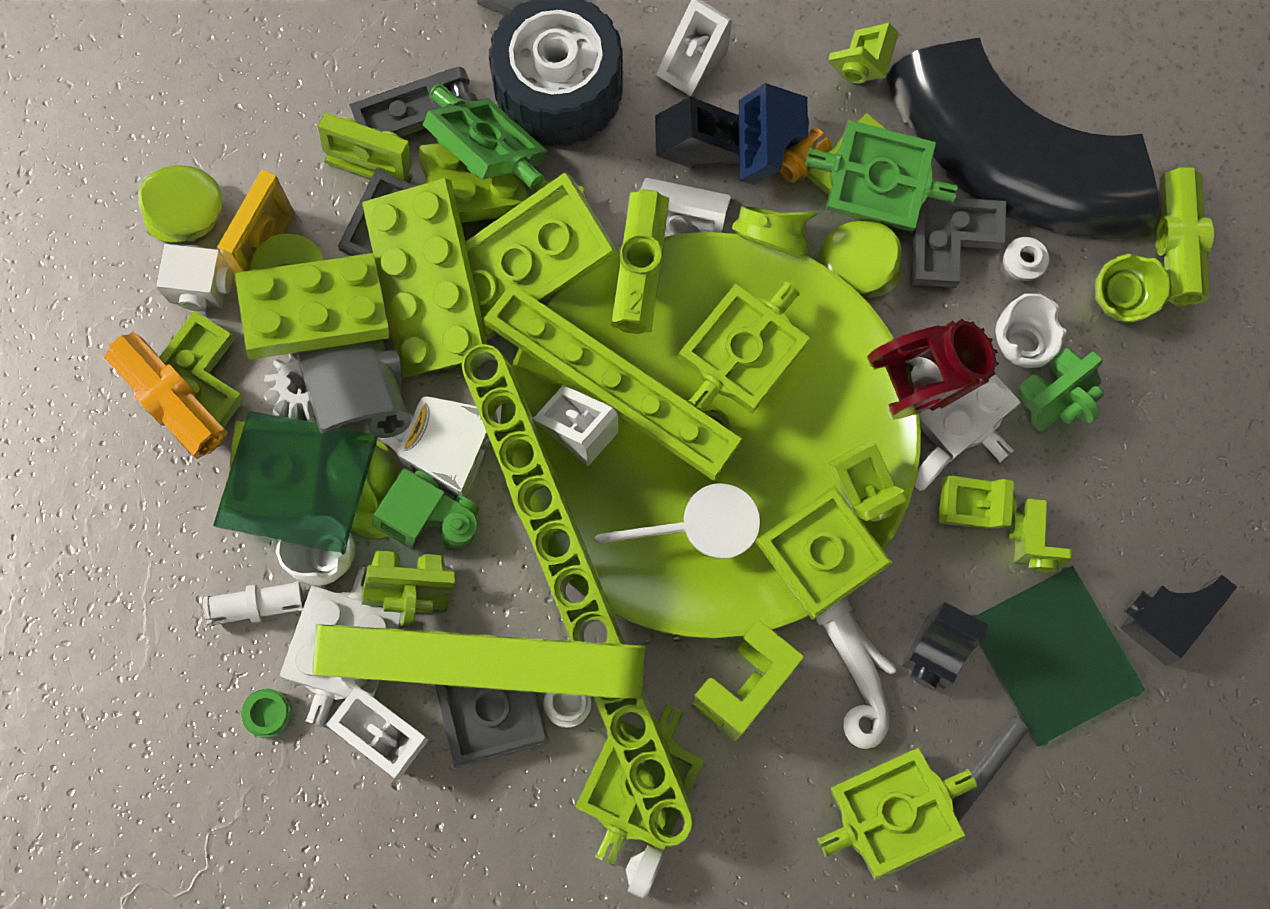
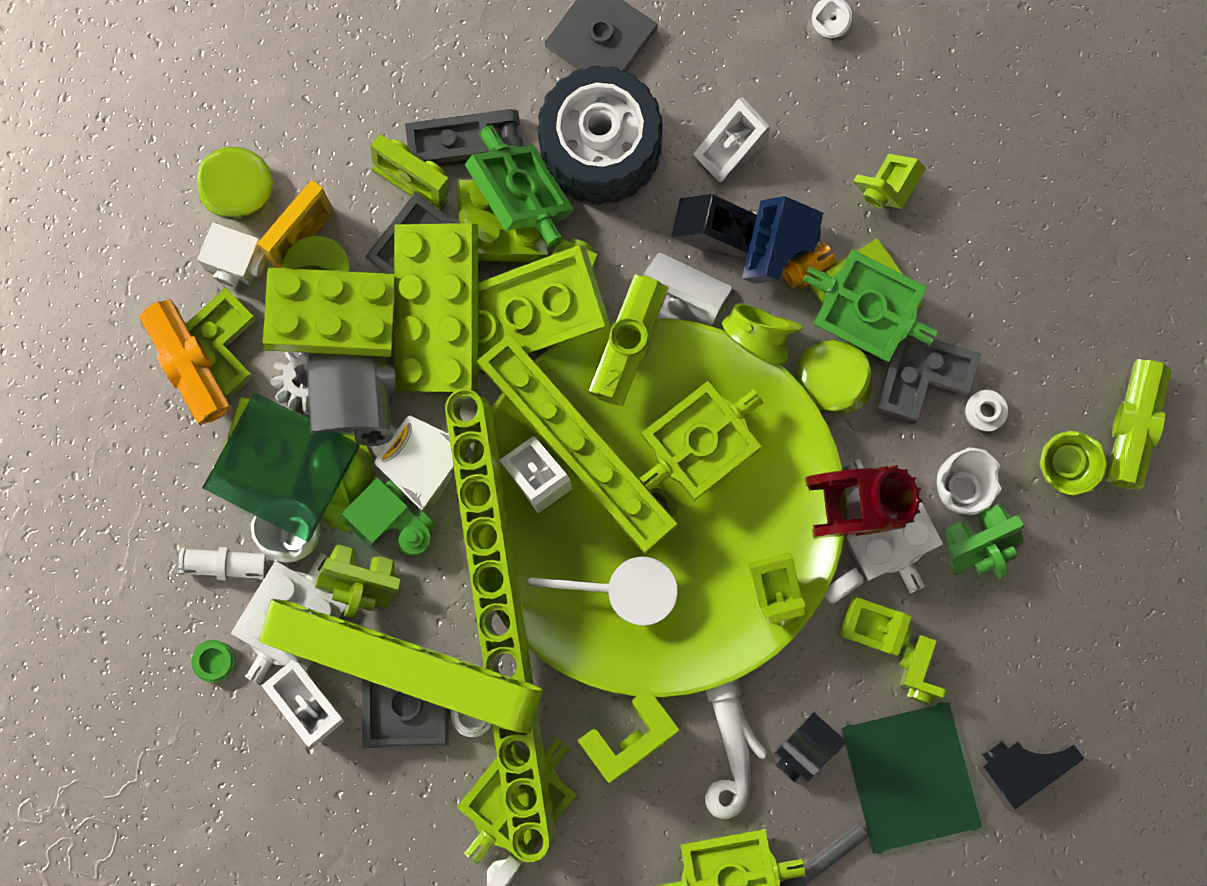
camera: 20 degrees right, 5 degrees up
lime plate [756,485,892,621] -> none
black brick [886,37,1159,239] -> none

